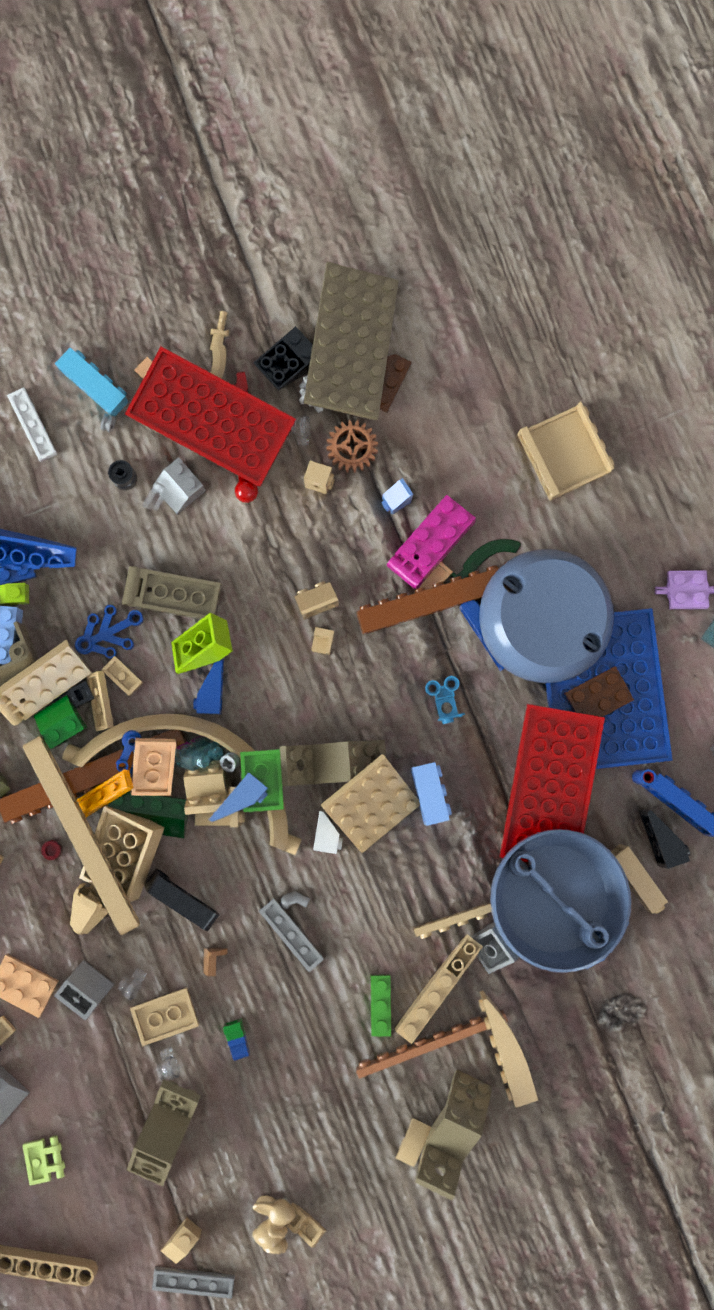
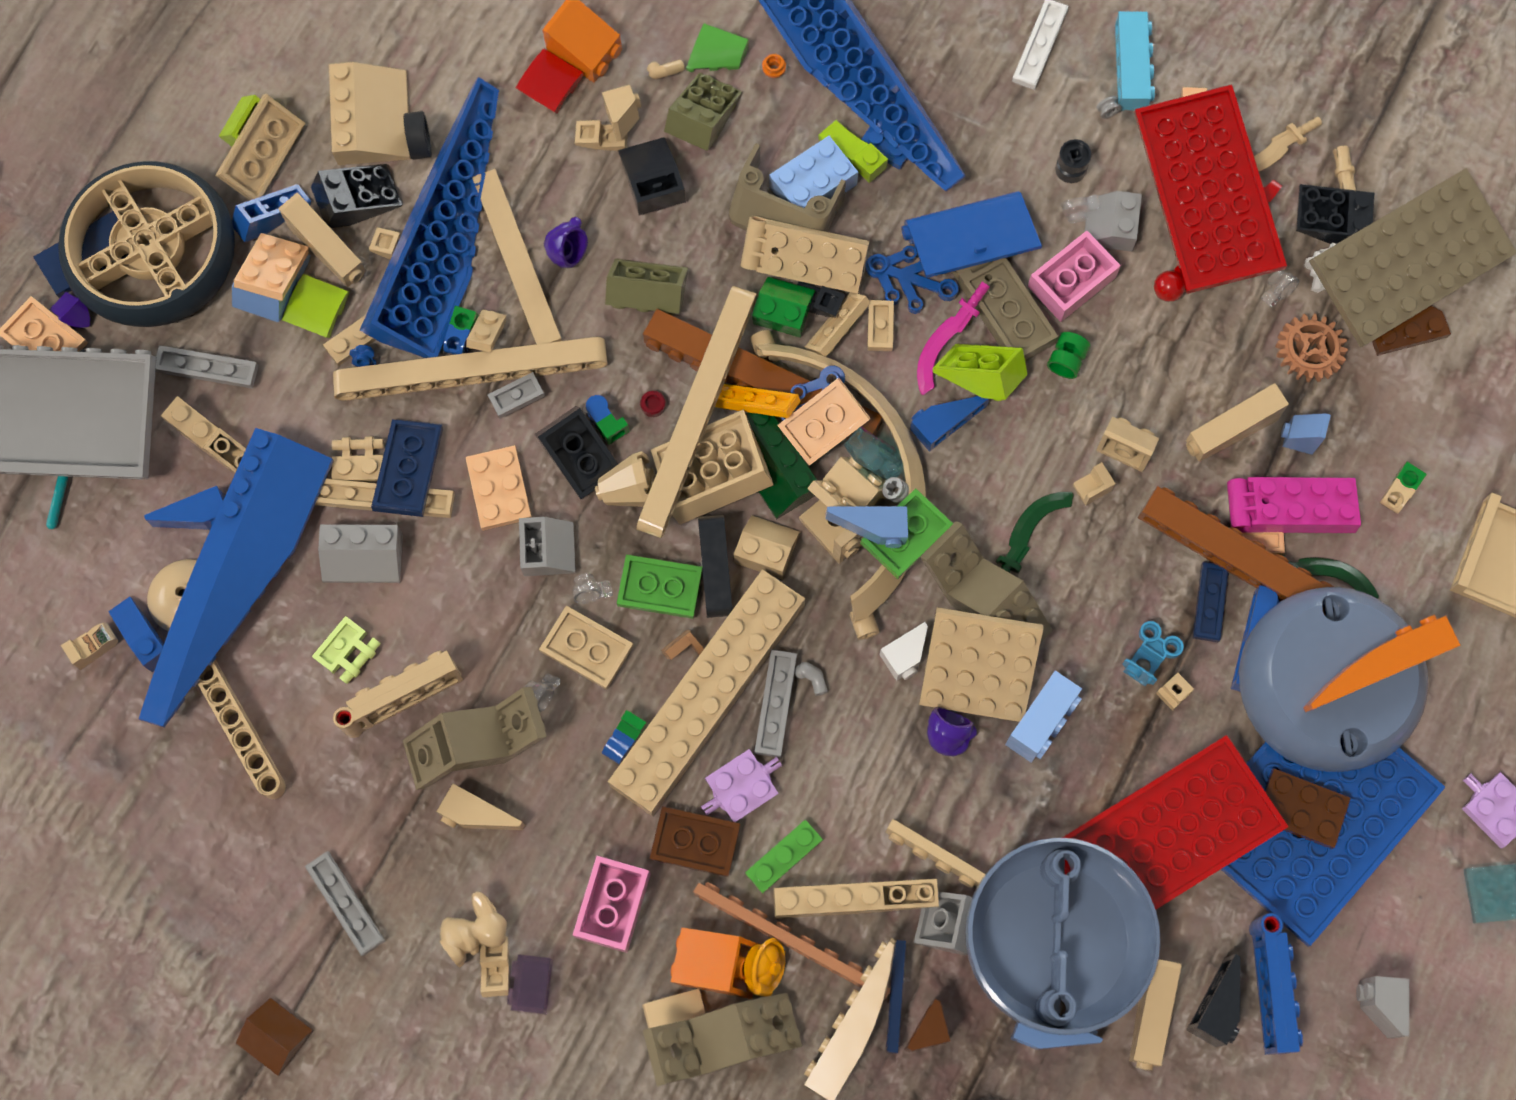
camera: 55 degrees right, 10 degrees down
tan slope [161,1217,202,1264] -> none
tan brick [304,461,335,494] -> none
none -> tan hinge [333,651,463,738]
none -> tan slope [436,784,525,830]
none -> clear purple brick [507,955,553,1015]
none -> black slope [534,406,618,499]
none -> bright pink brick [573,856,651,953]
none -> leg [586,395,630,445]
none -> tan brick [608,569,805,817]
none -> bright green plate [617,554,703,619]
none -> reddish brown plate [650,806,740,877]
none -> orange slope [671,928,758,999]
none -> lavender plate [701,749,782,822]
none -> tan slope [734,515,800,580]
none -> light orange piece [744,938,785,997]
none -> dark blue tile [886,940,906,1054]
none -> blue door [901,191,1042,278]
none -> reddish brown slope [904,999,950,1053]
none -> dark pink sword [917,282,990,395]
none -> dark purple piece [927,707,977,757]
none -> dark green sword [996,492,1074,573]
none -> bright pink brick [1028,231,1121,322]
none -> green wheel [1047,332,1091,379]
none -> tan piece [1156,673,1194,710]
none -> tan slope [1186,383,1289,462]
none -> dark blue tile [1193,562,1228,643]
none -> orange slope [1303,614,1461,712]
none -> tan pin [1333,146,1356,190]
none -> leg [1380,461,1427,514]

